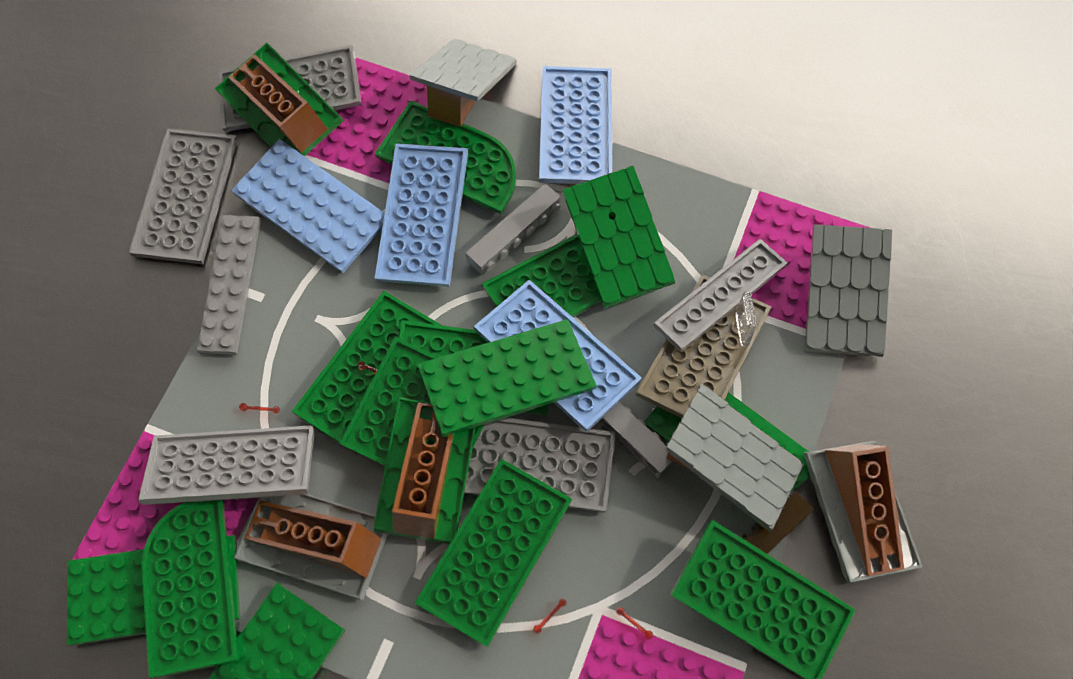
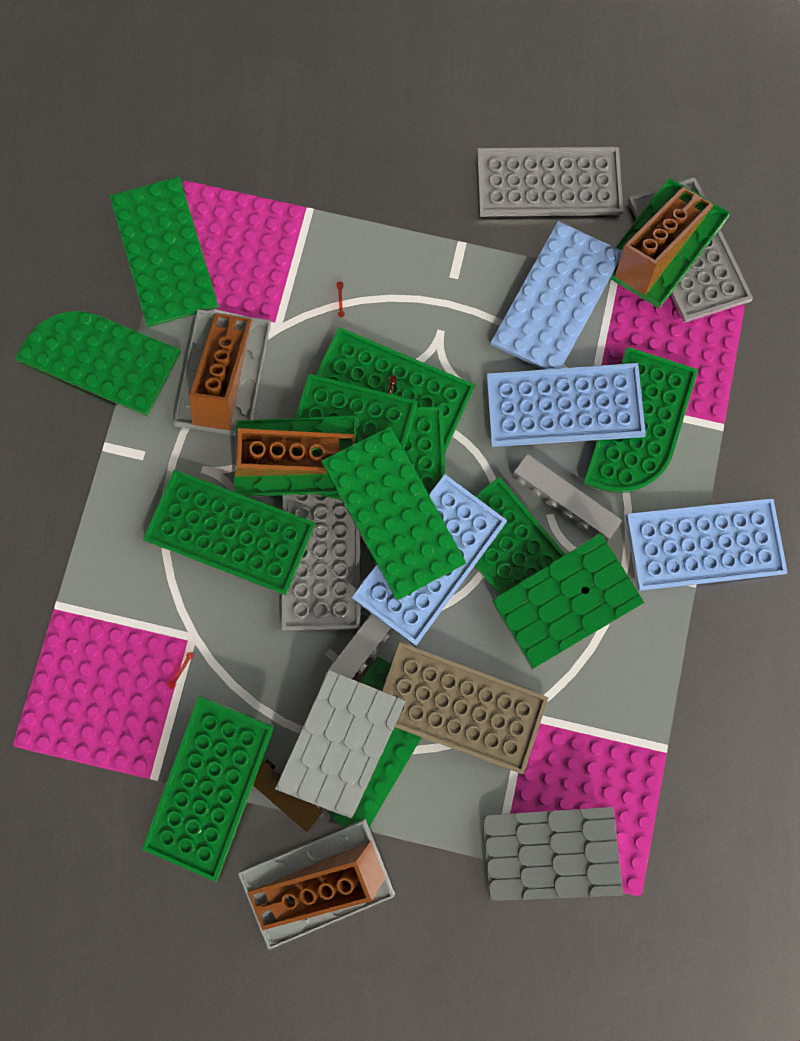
camera: 75 degrees right, 10 degrees up
light grey plate [139,425,315,505] -> none
green plate [142,499,239,679] -> none
light grey plate [197,215,261,355] -> none
piece [410,39,517,127] -> none
clear red hinge [533,598,567,634] -> none
light grey plate [653,239,787,352] -> none
clear tile [735,292,757,346] -> none

